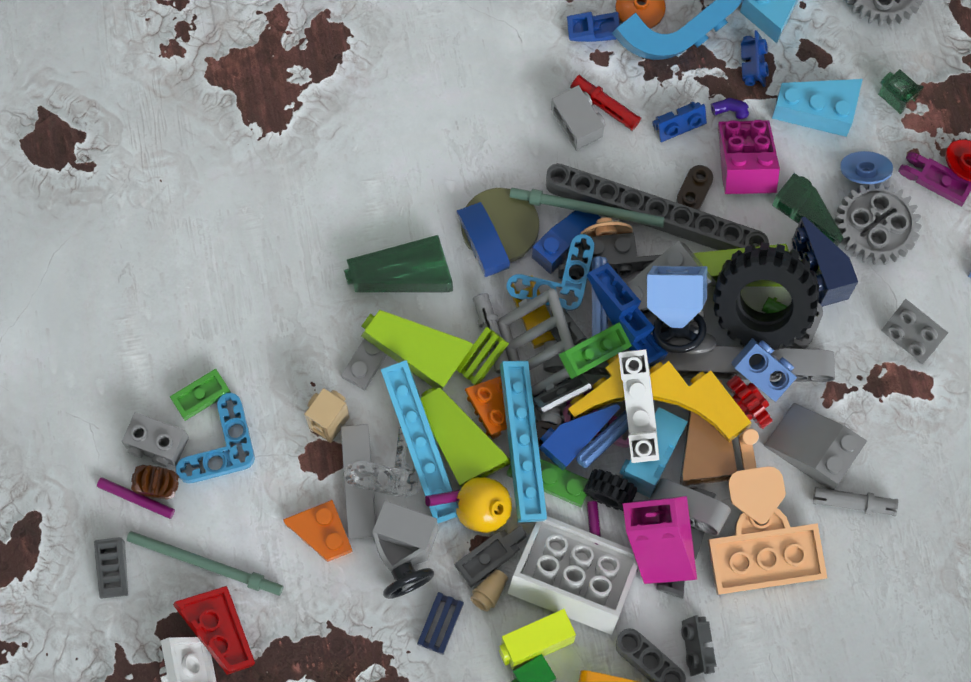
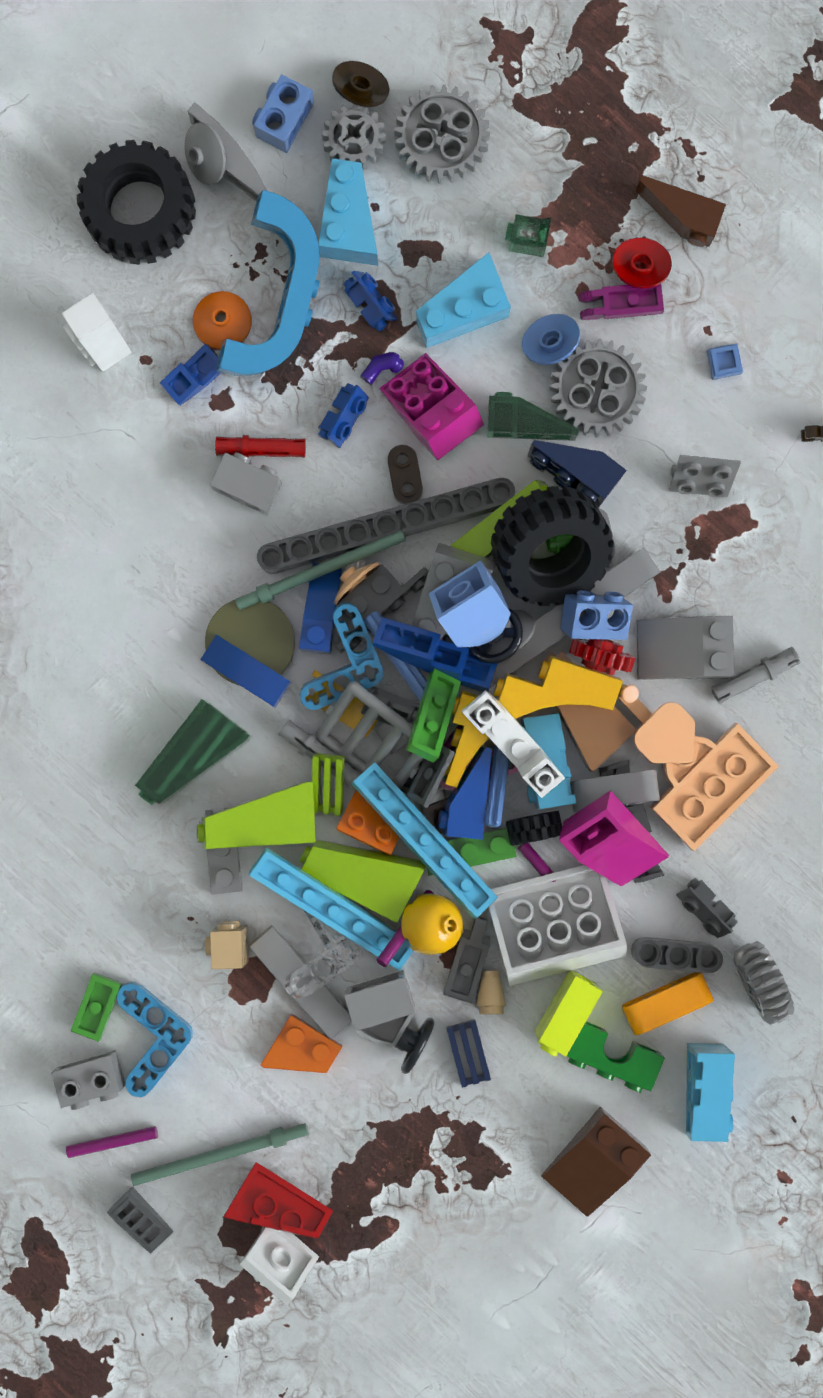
camera: 35 degrees left, 15 degrees up
reddish brown gear [131,465,179,500] -> none

